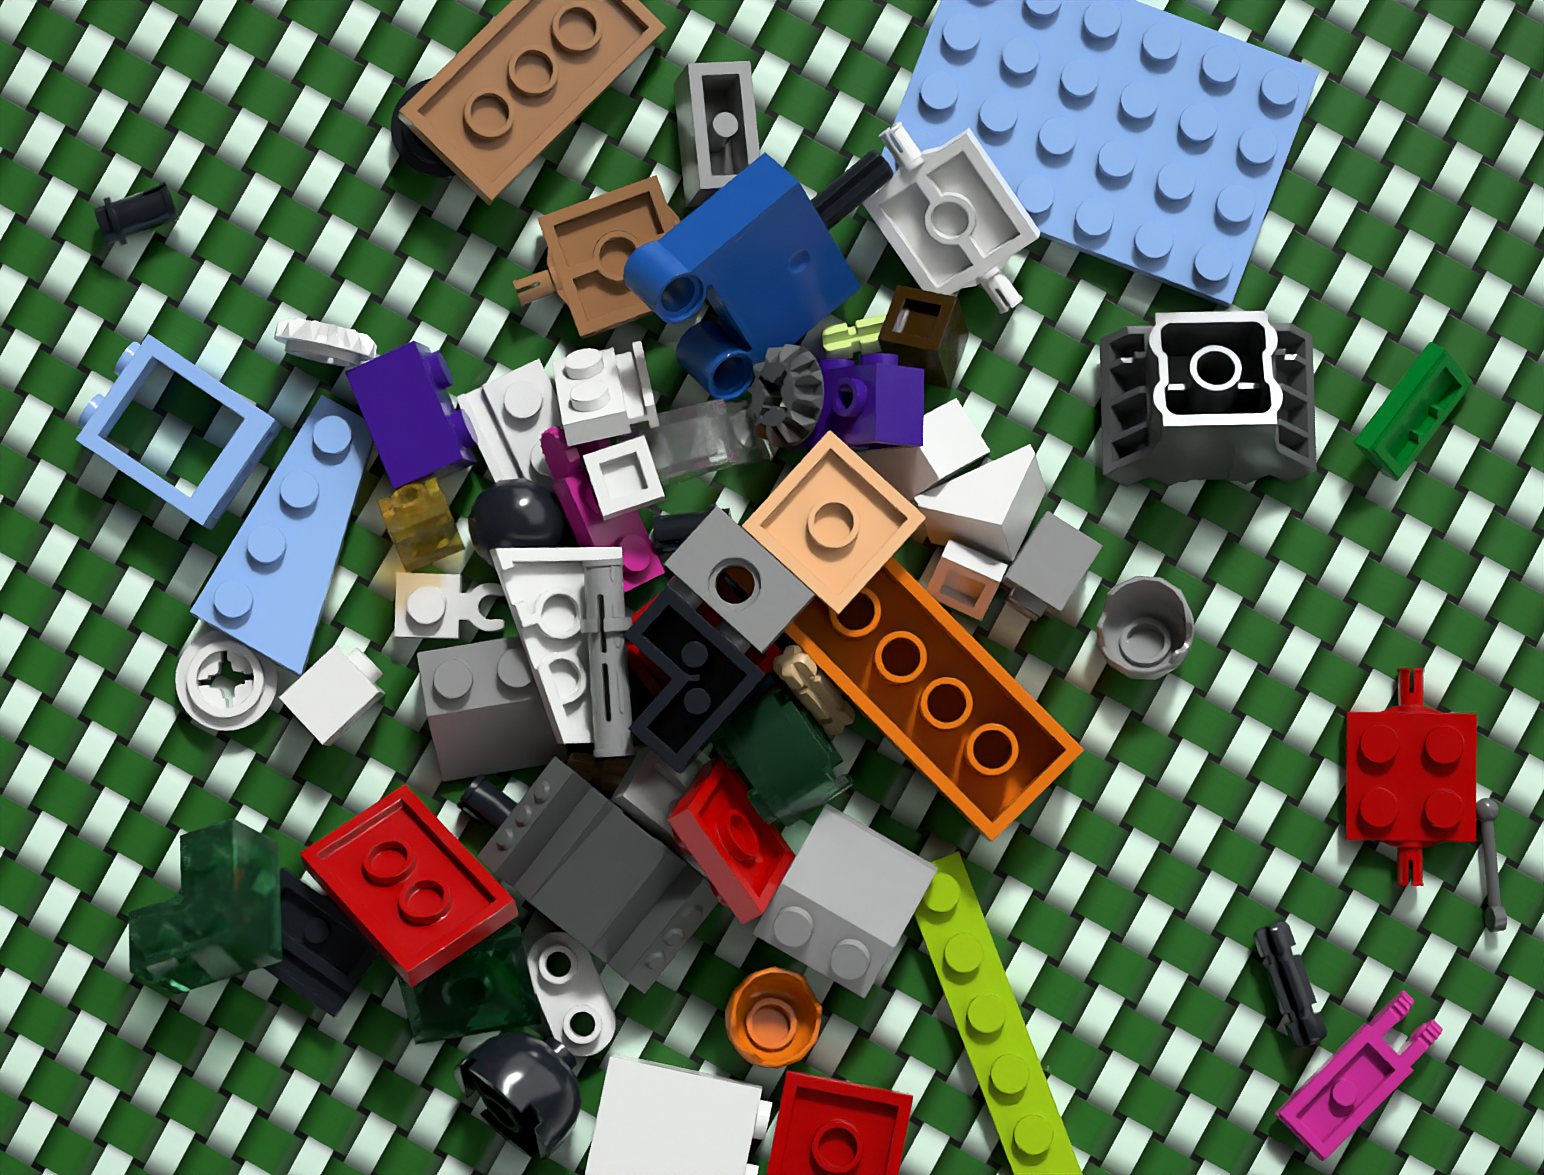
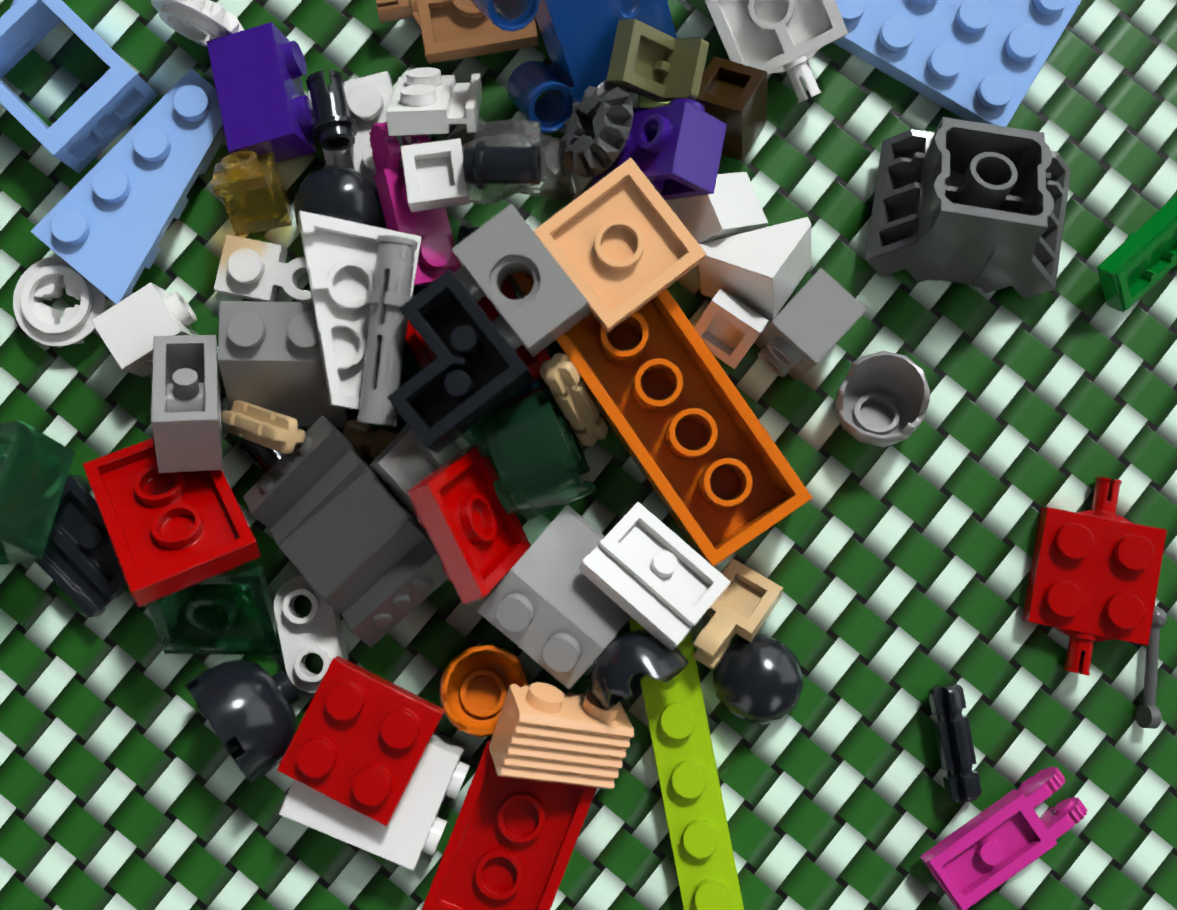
camera: 10 degrees right, 0 degrees up
none -> light grey brick [151,335,223,473]
none -> tan axle [221,400,305,454]
none -> red plate [276,656,446,826]
none -> black pin [306,70,359,151]
none -> black pin [463,140,542,190]
none -> light nougat brick [489,682,634,789]
none -> white plate [578,502,730,651]
none -> black hair [591,629,689,710]
none -> olive bracket [606,19,709,102]
none -> tan plate [693,558,783,670]
none -> black hair [713,634,804,725]

